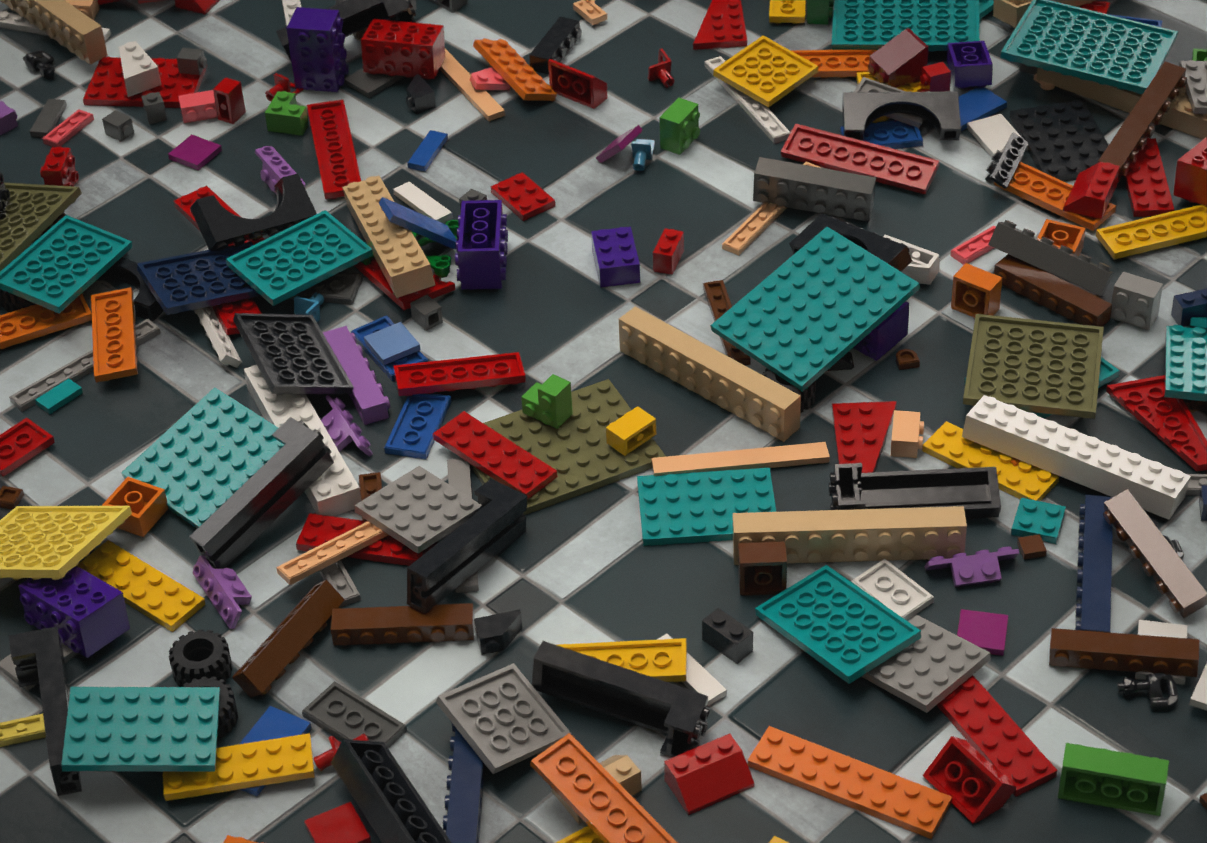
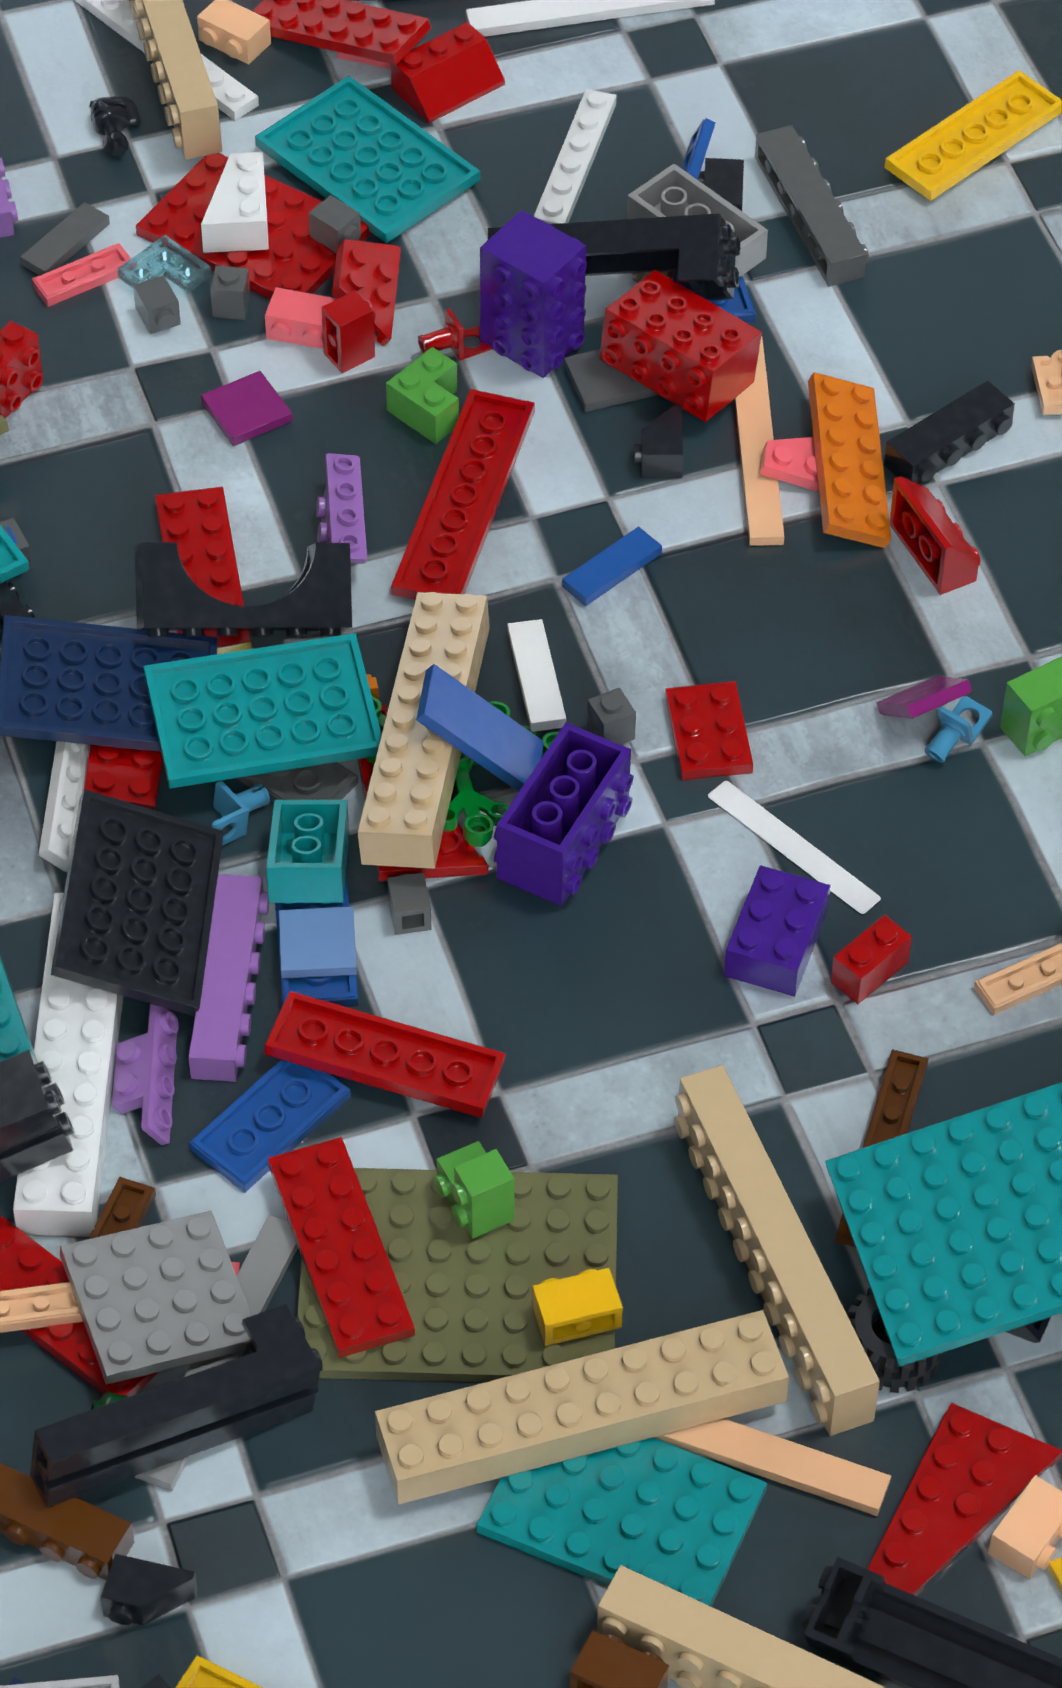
camera: 25 degrees right, 10 degrees up
none -> clear light blue plate [118,235,212,293]
none -> teal plate [255,76,480,244]
none -> teal brick [266,800,350,904]
none -> red wing [332,239,401,346]
none -> tan brick [375,1310,789,1505]
none -> white sticker [708,781,881,914]

